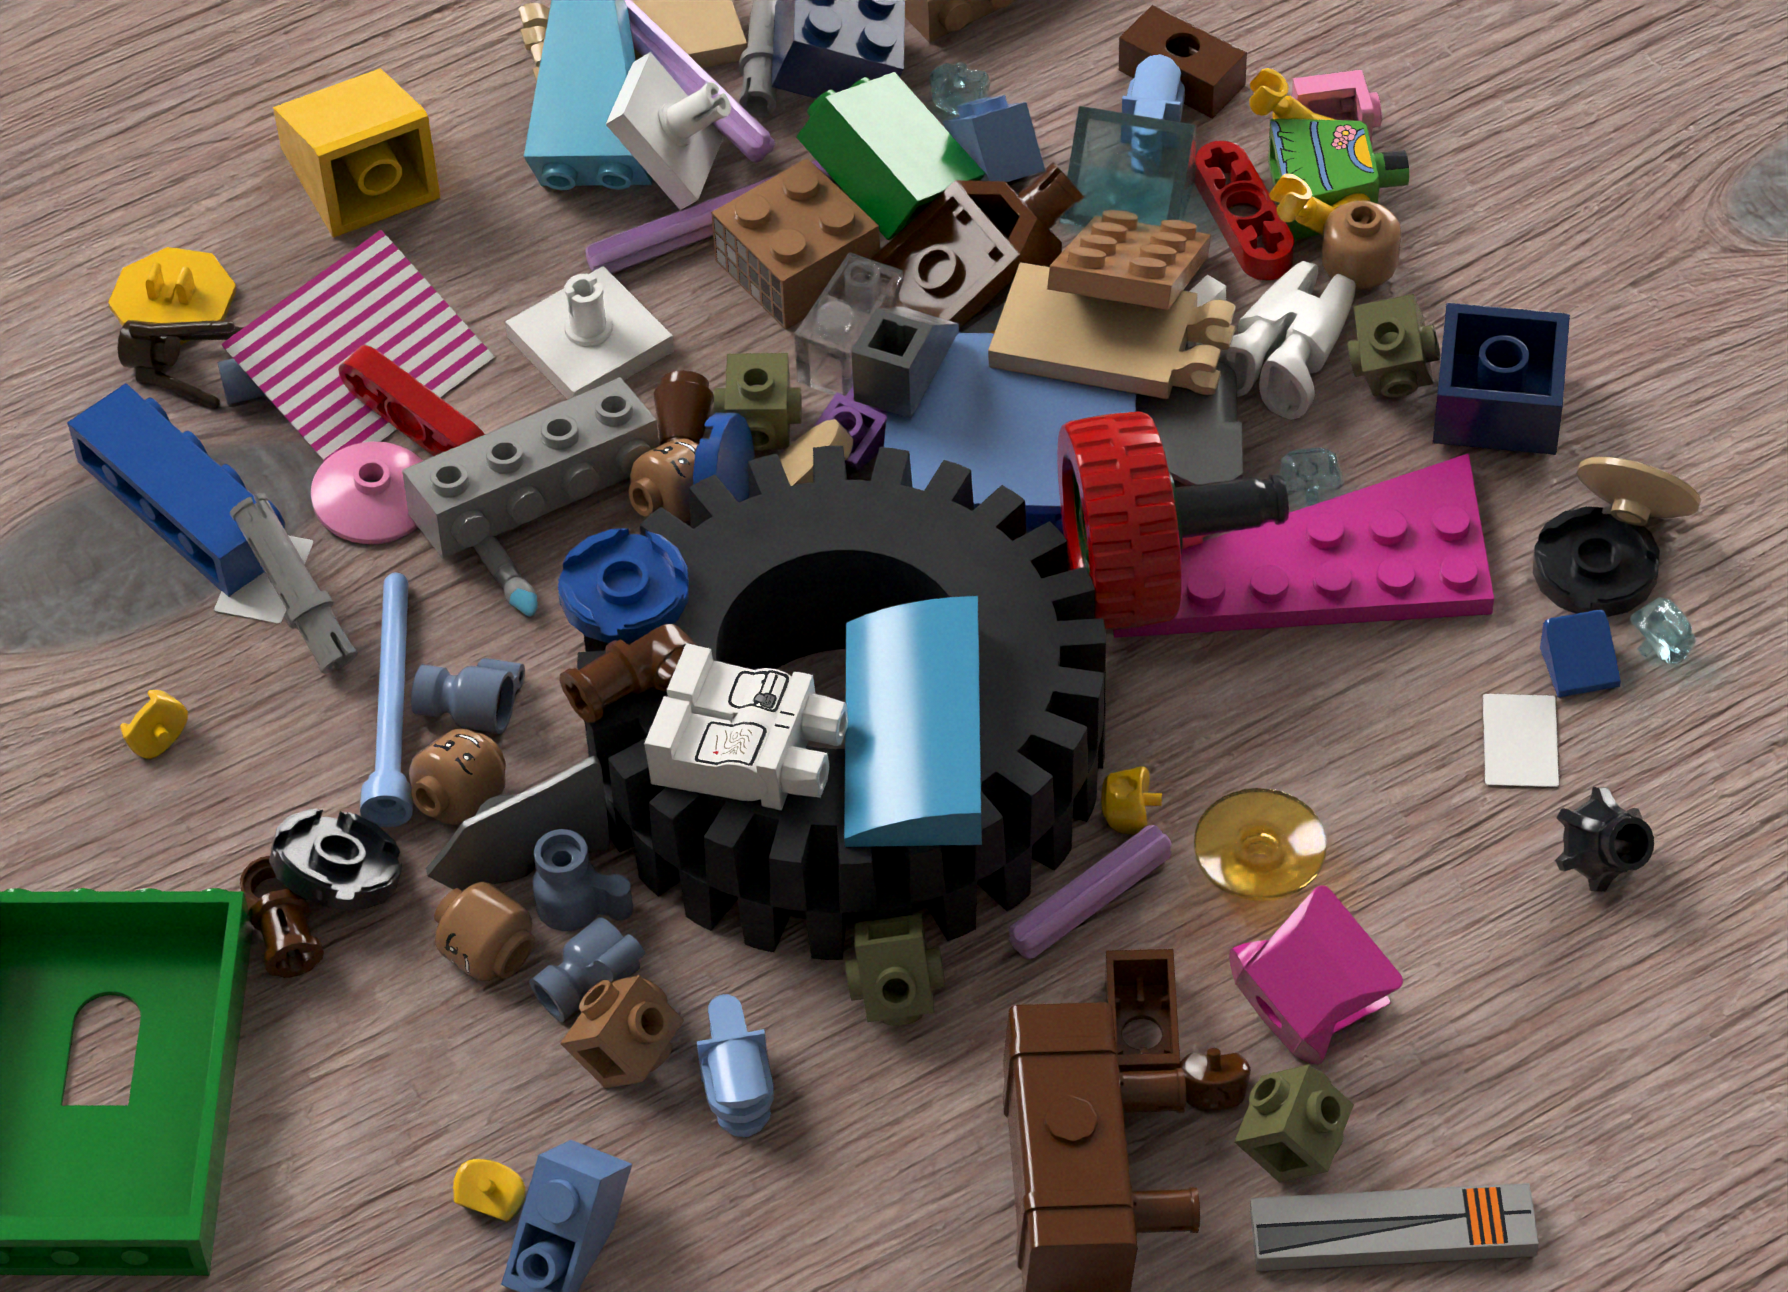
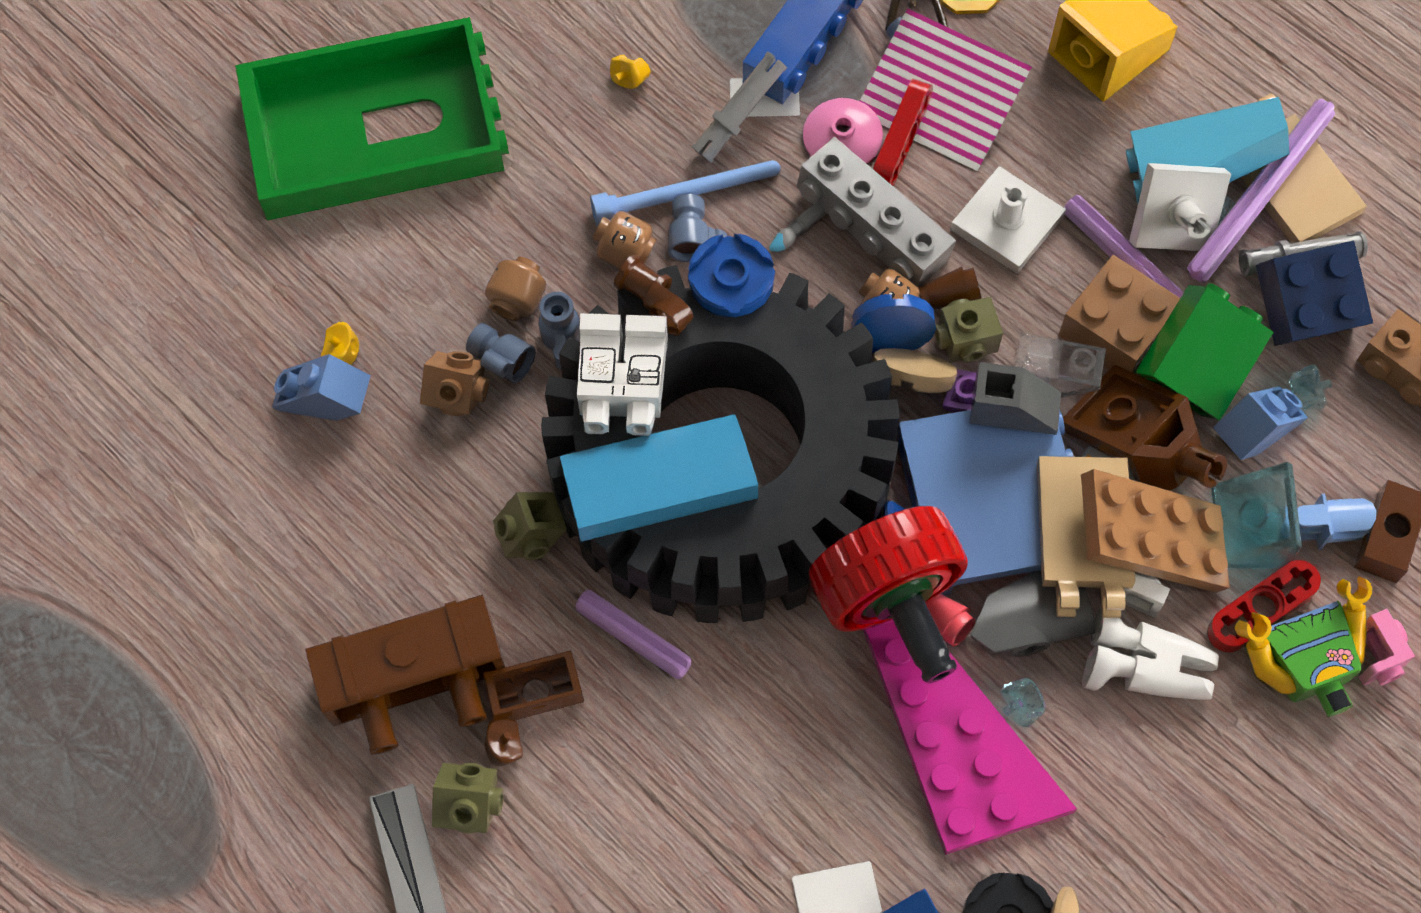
camera: 75 degrees right, 15 degrees up
reddish brown connector [240,856,324,978] -> none
black tile [269,809,402,910] -> none
dark grey panel [426,756,610,890] -> none
light blue arm [697,994,774,1137] -> none
yellow piece [1101,766,1162,835] -> none
clear yellow dish [1194,788,1327,901] -> none
dark pink piece [1229,885,1403,1065] -> none
medium nougat head [1322,201,1401,290] -> none
olive brick [1348,294,1440,397] -> none
dark blue brick [1432,303,1570,455] -> none

